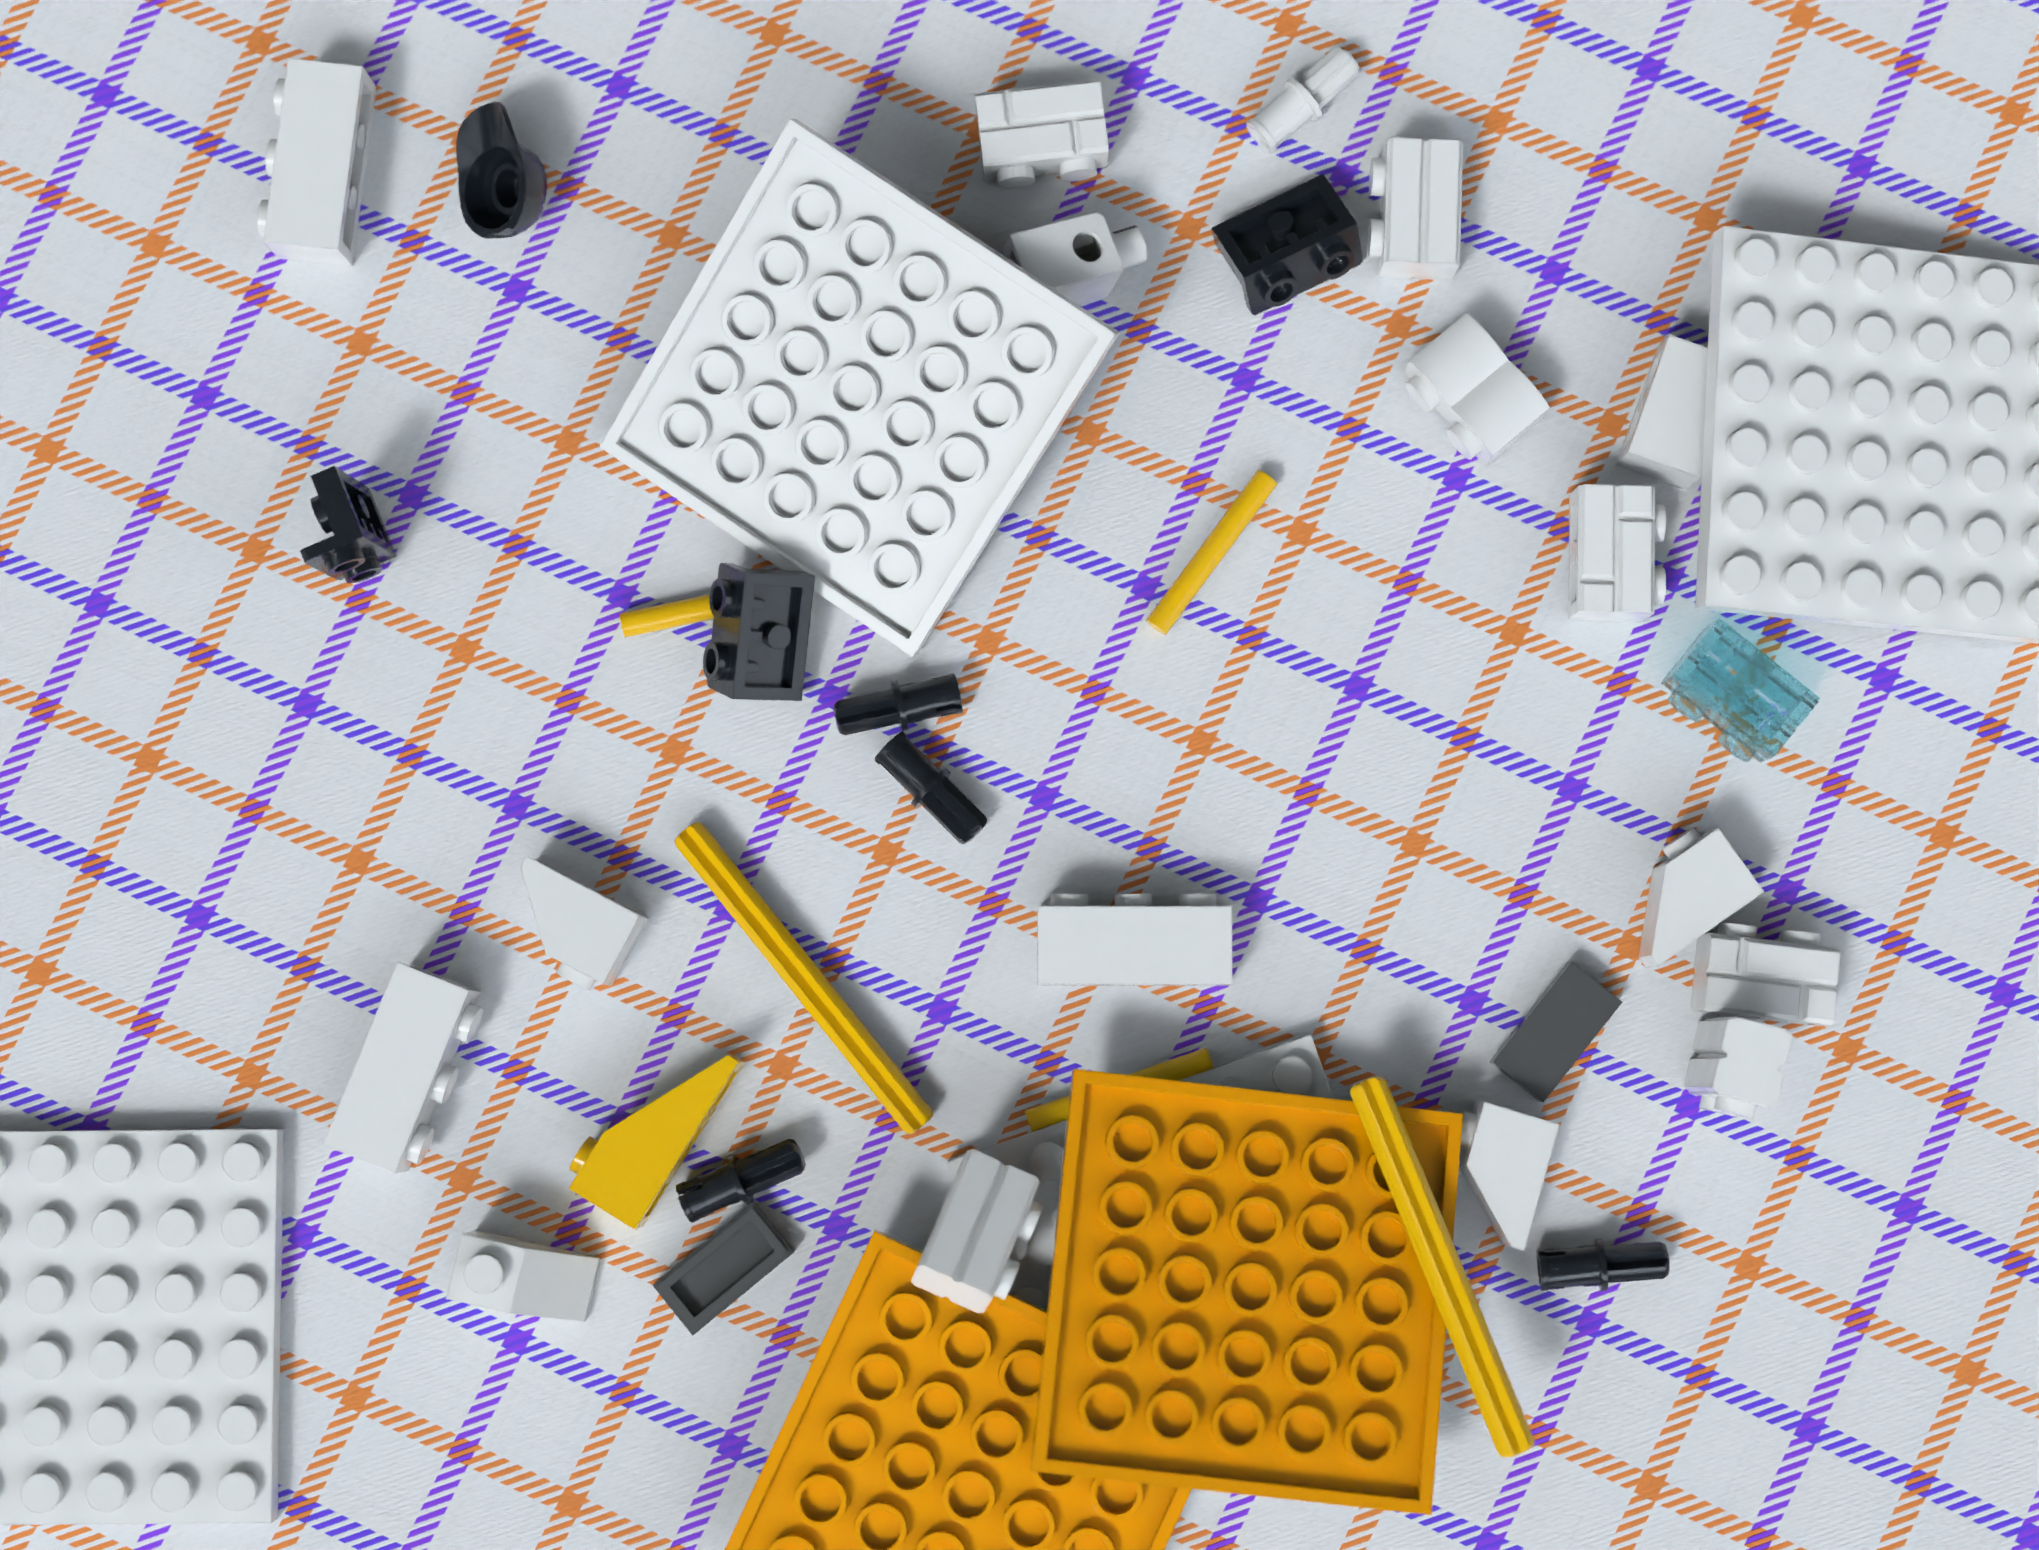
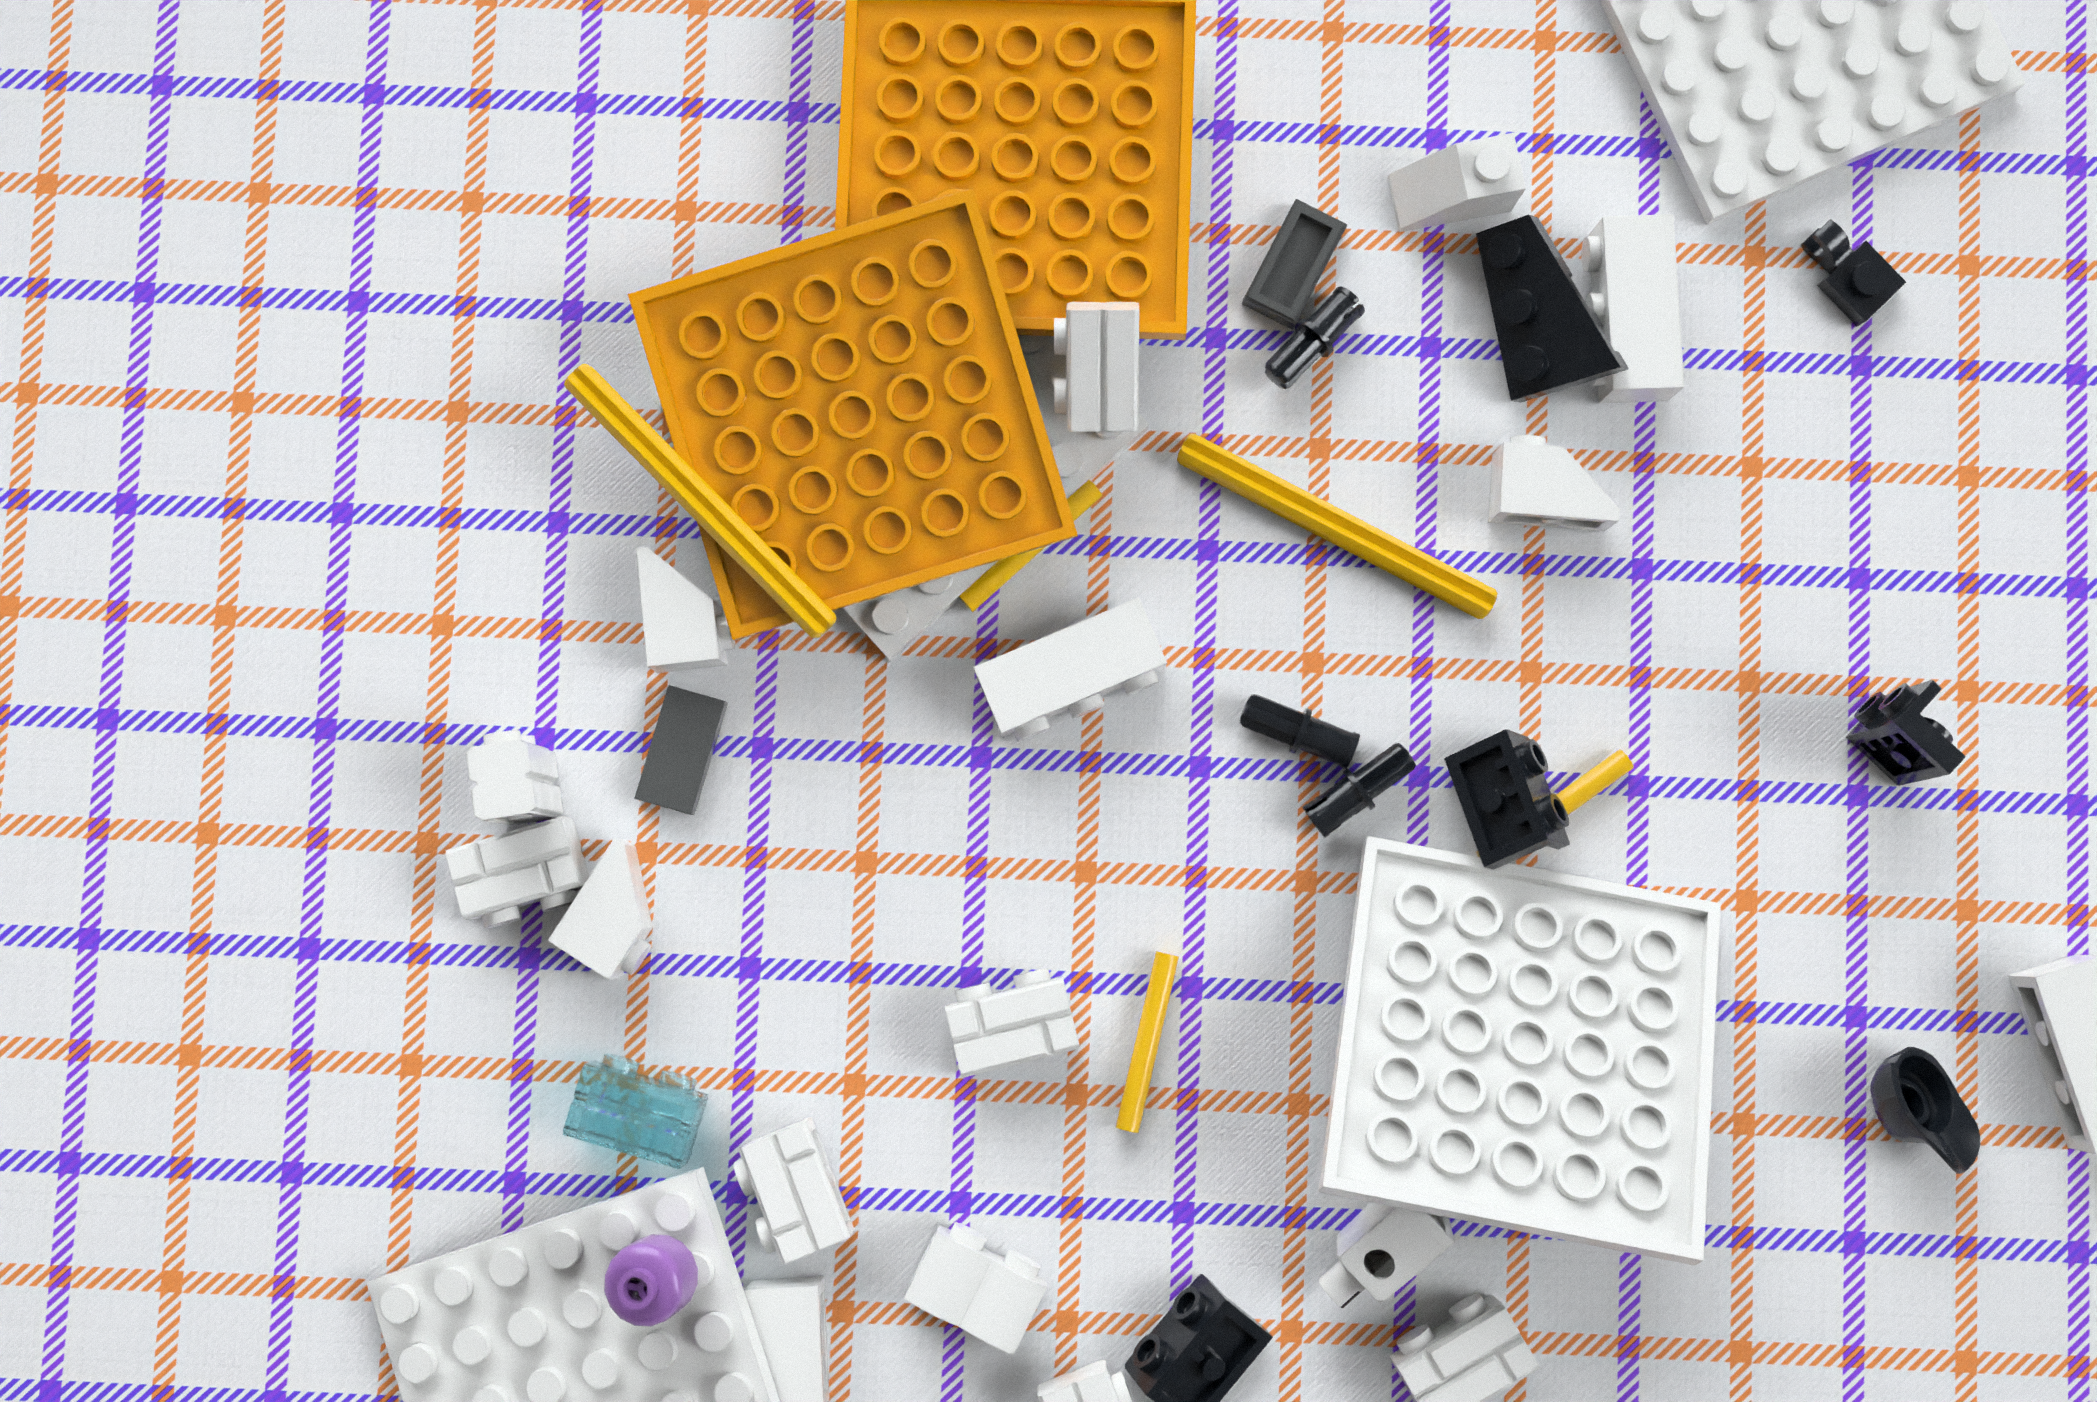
camera: 155 degrees right, 0 degrees up
yellow slope [568,1055,745,1230] -> none
black axle [1536,1239,1670,1291] -> none
none -> medium lavender head [604,1234,698,1327]
none -> white brick [945,968,1080,1078]
none -> black wing [1476,214,1629,403]
none -> black plate [1801,219,1906,327]

